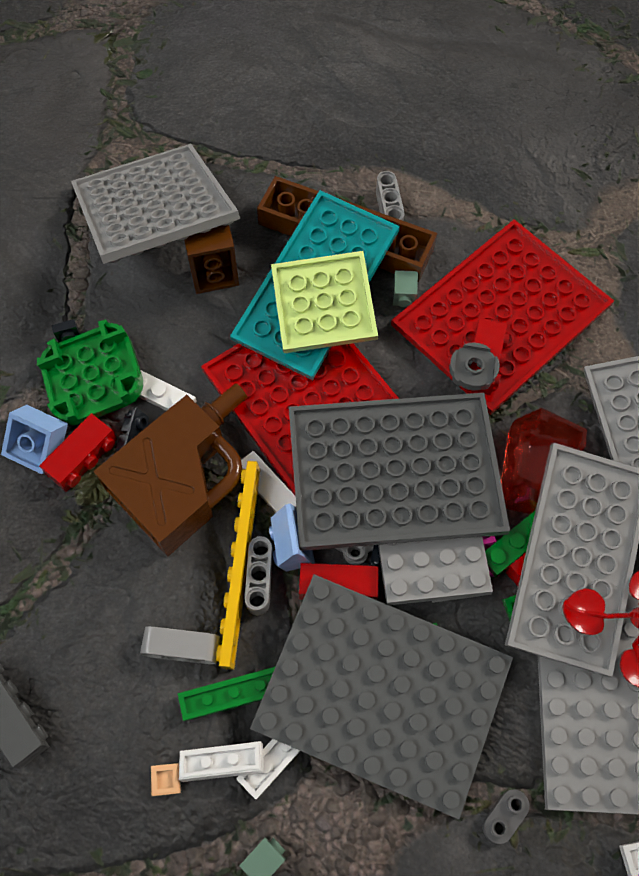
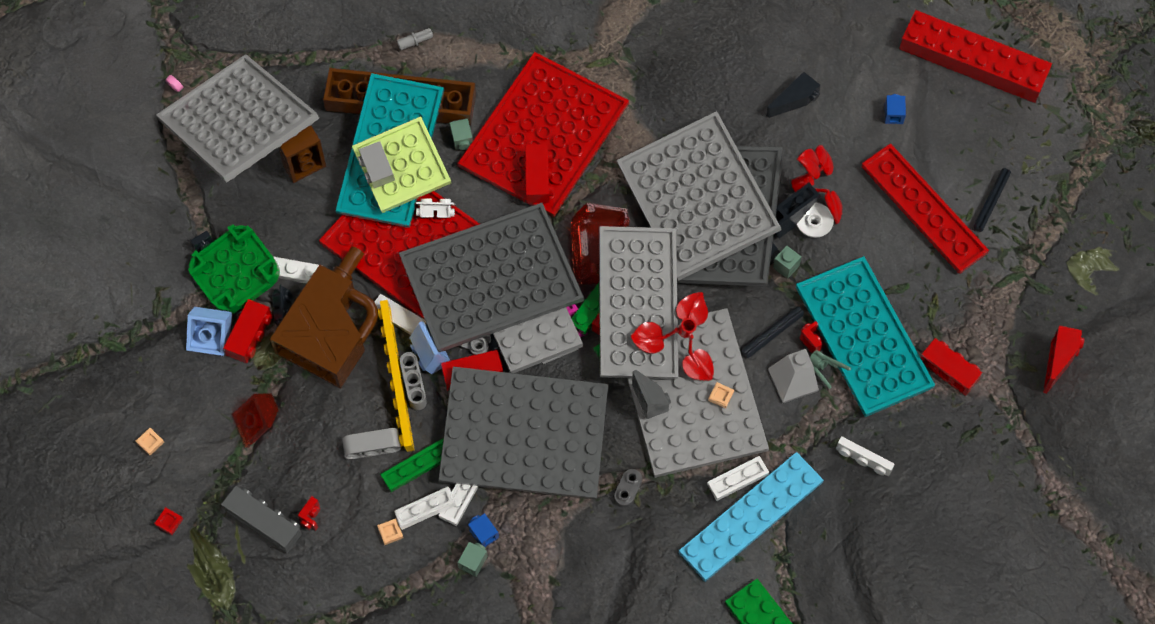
camera: 15 degrees left, 0 degrees up
light grey beam [376,171,404,221] -> none
dark grey plate [449,343,500,390] -> none
none -> bright pink tile [165,75,184,92]
none -> clear red slope [232,393,279,448]
none -> red bracket [298,496,320,531]
none -> light grey brick [358,141,395,189]
none -> light grey axle [397,28,433,51]
none -> white hinge [416,199,455,218]
none -> blue brick [468,513,499,547]
none -> dark grey slope [632,370,671,419]

